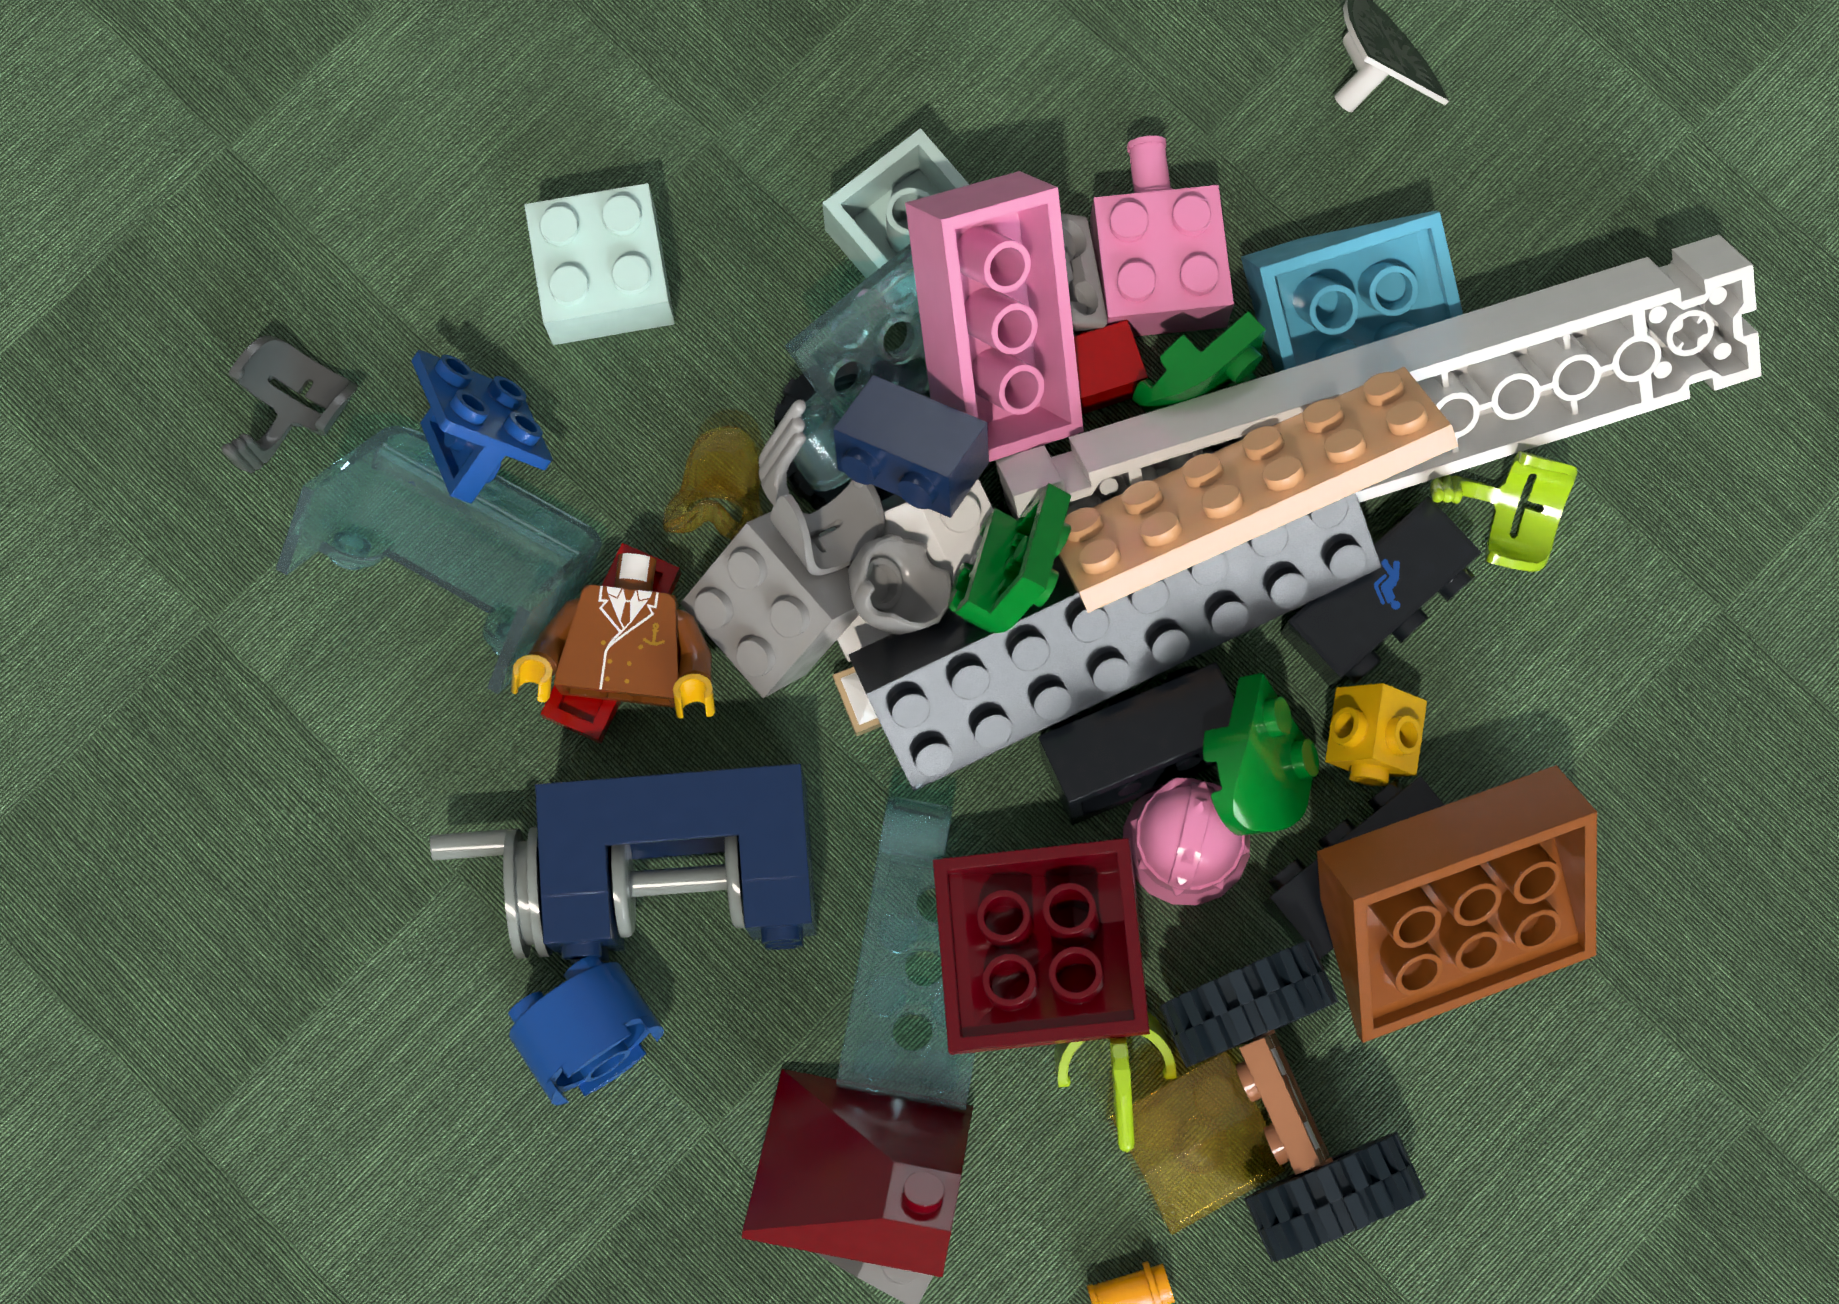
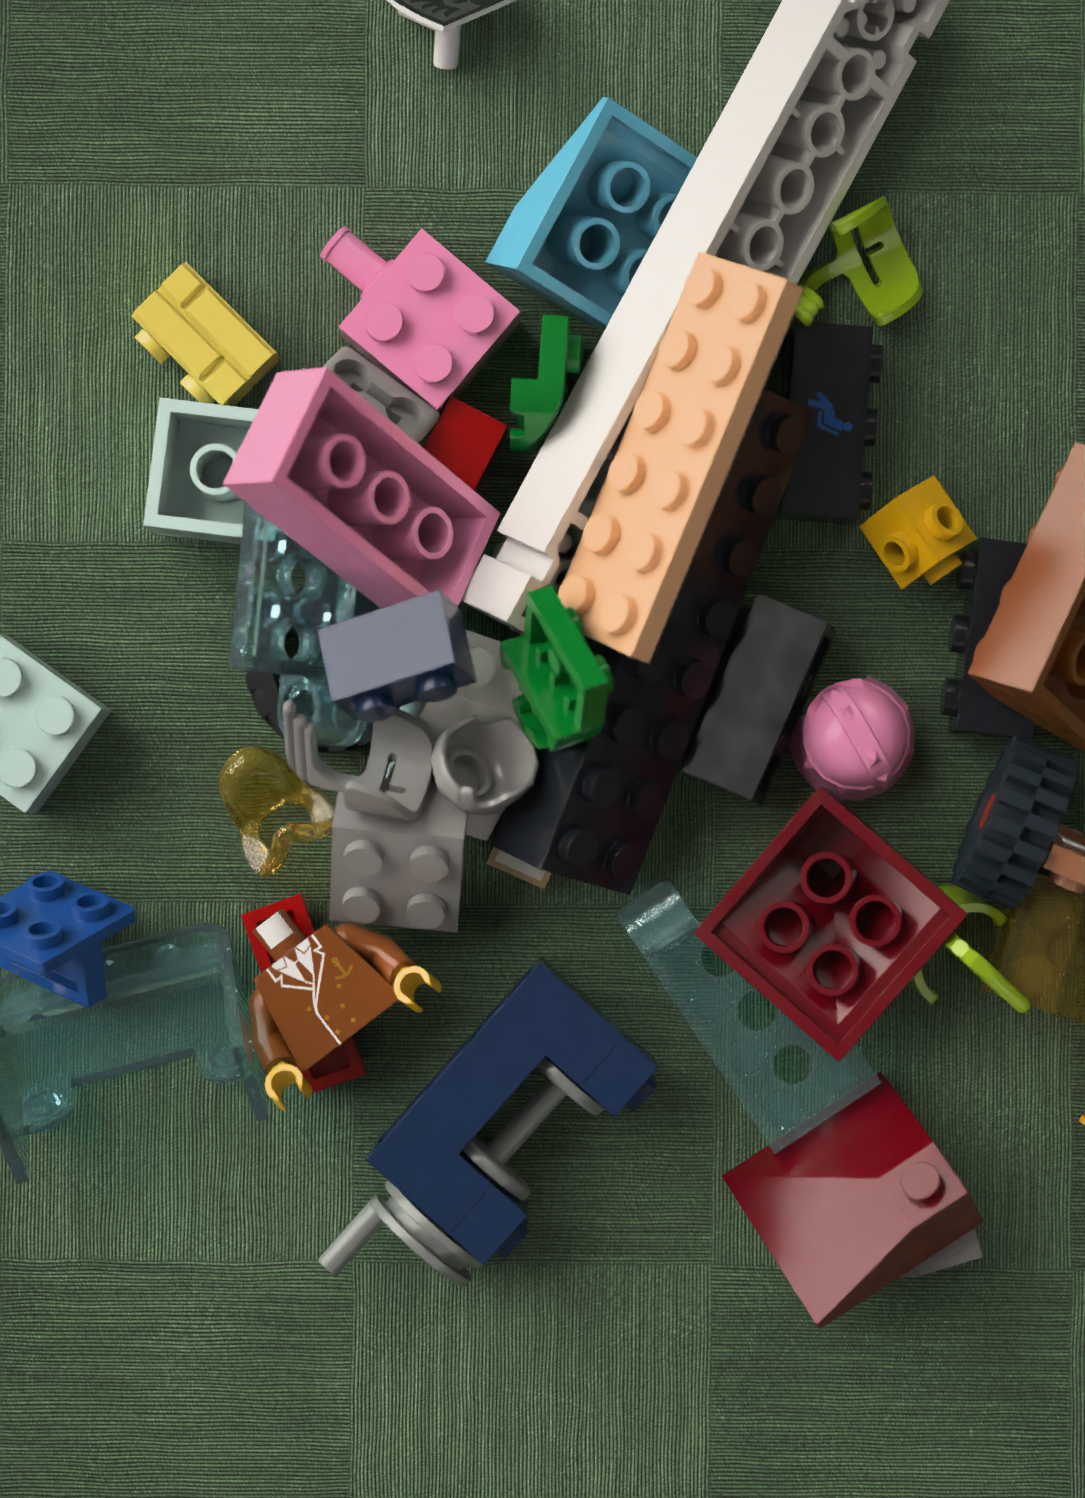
camera: 45 degrees left, 10 degrees up
blue brick [508,956,664,1105] -> none
green slope [1203,673,1319,836] -> none
none -> light yellow brick [132,262,280,406]

